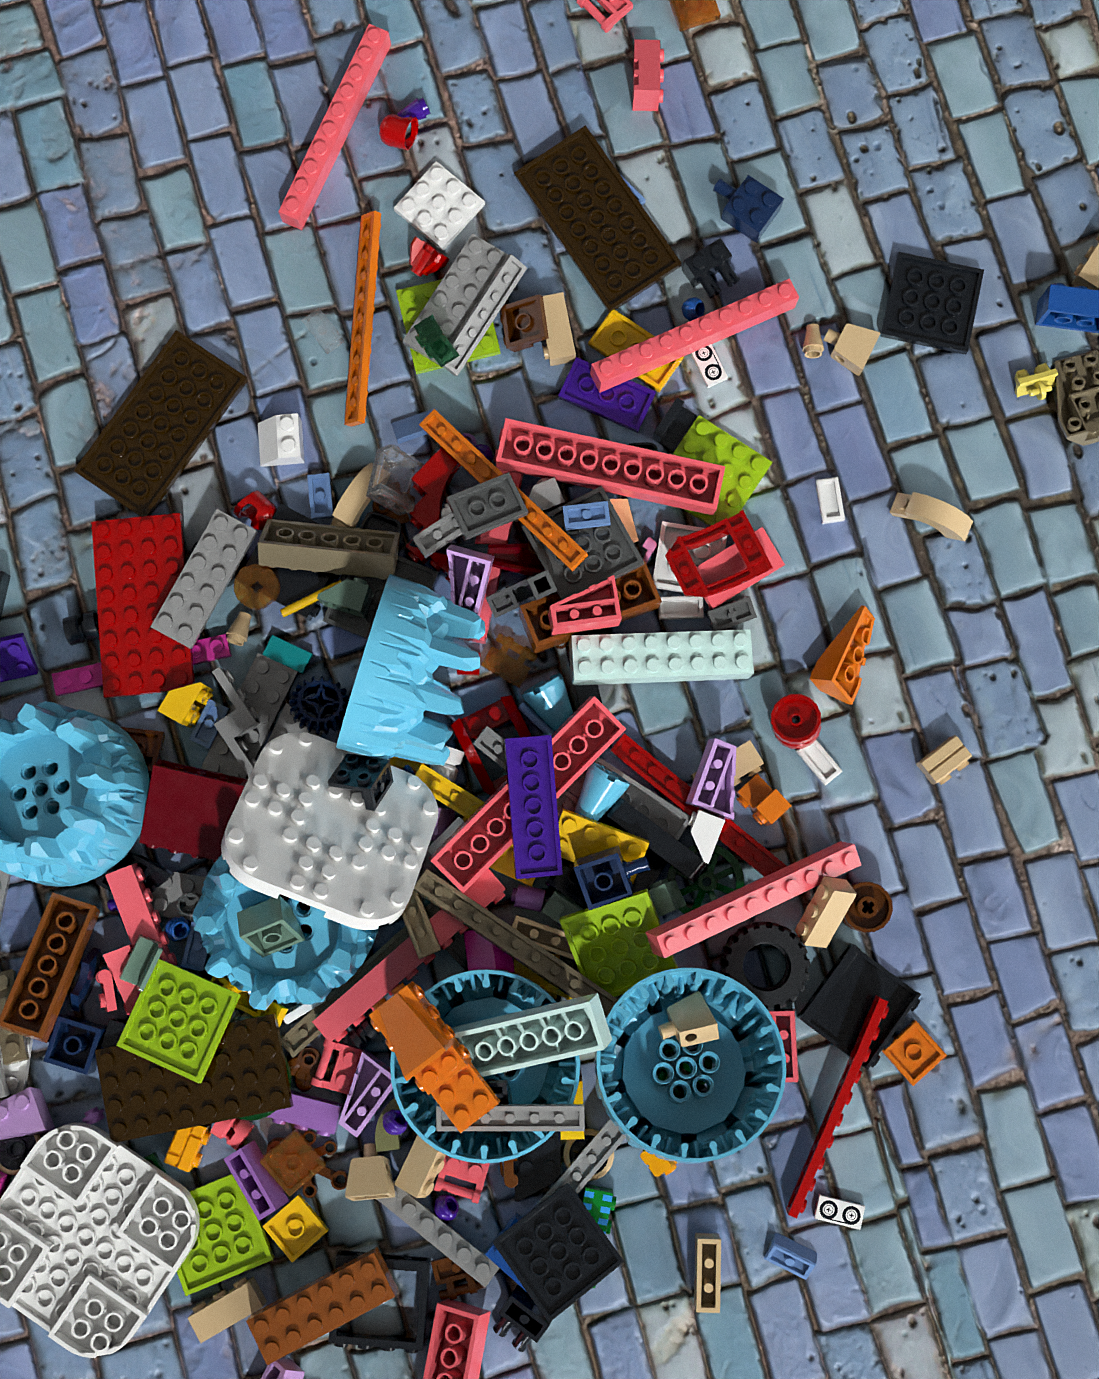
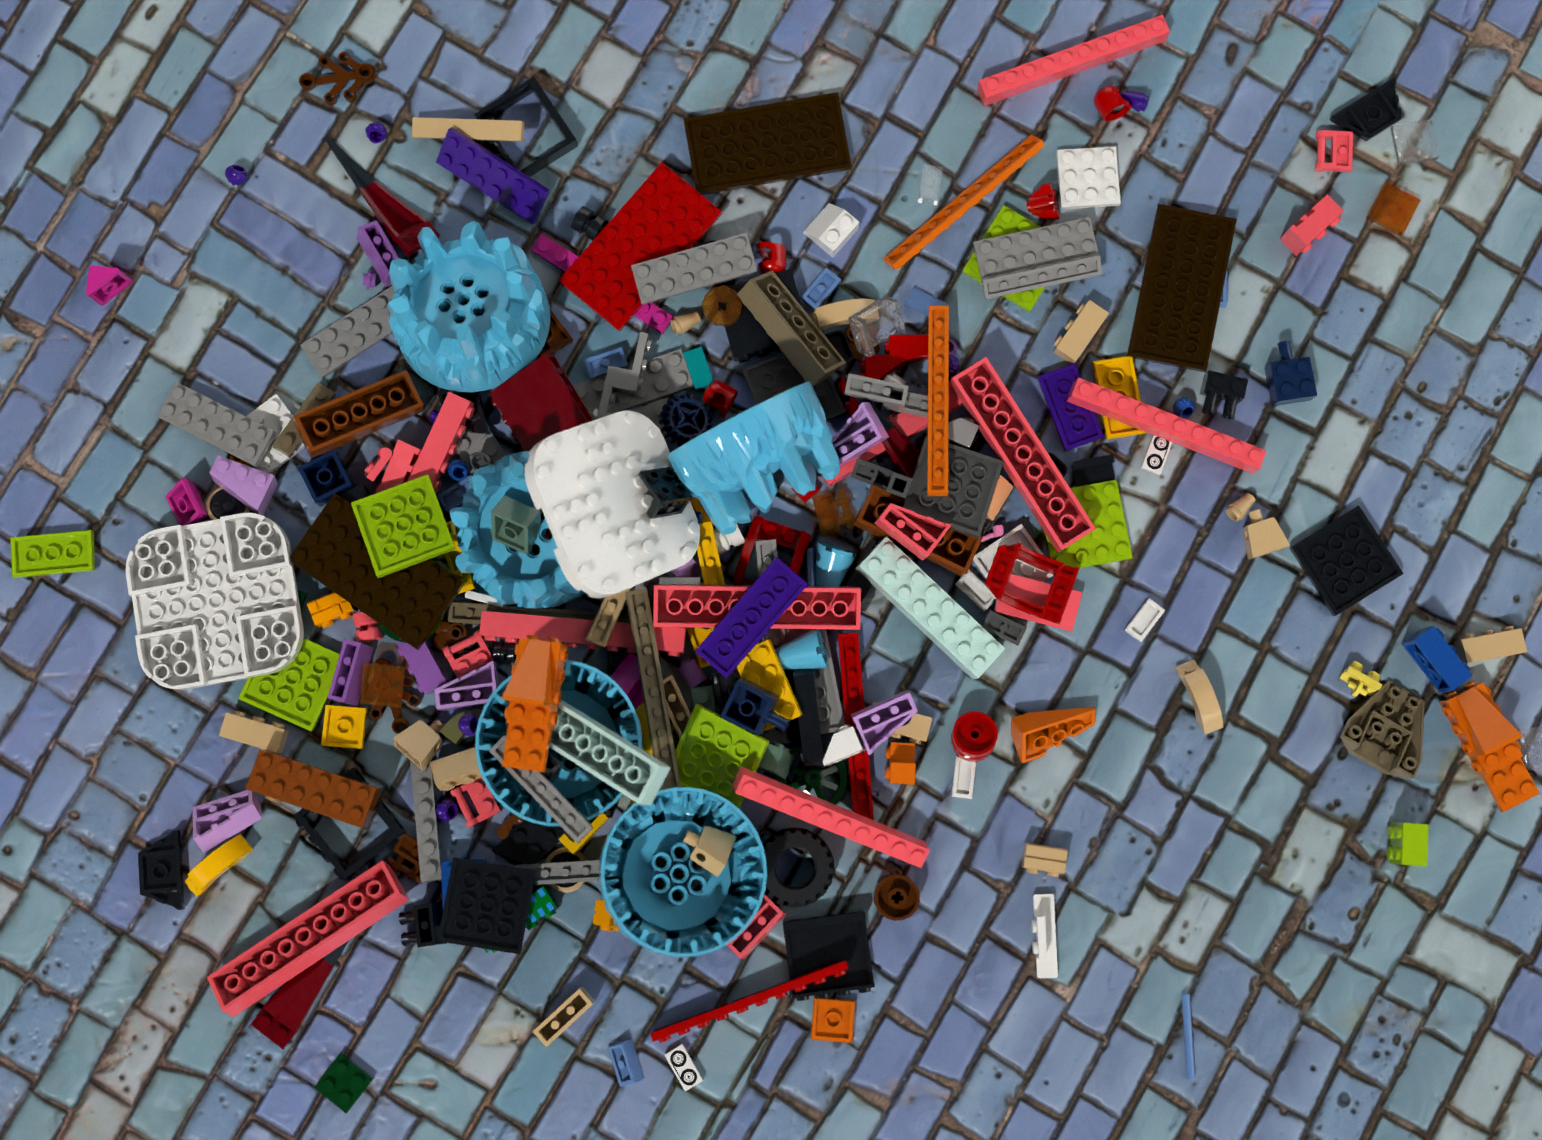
camera: 45 degrees right, 0 degrees up
dark blue tile [70,947,101,1012] -> none
medium lavender plate [82,1106,105,1125] -> none
sand green panel [119,934,163,992] -> none
yellow slope [157,682,213,728] -> none
yellow bar [280,580,342,617] -> none
sand green slope [317,578,374,619] -> none
clear green brick [414,314,460,367] -> none
dark grey plate [446,472,528,540] -> none
reddish brown plate [500,294,549,352] -> none
medium blue plate [563,501,611,531] -> none
tan brick [794,876,857,948] -> none
none -> red helmet [703,380,738,418]
none -> white bracket [1031,894,1058,978]

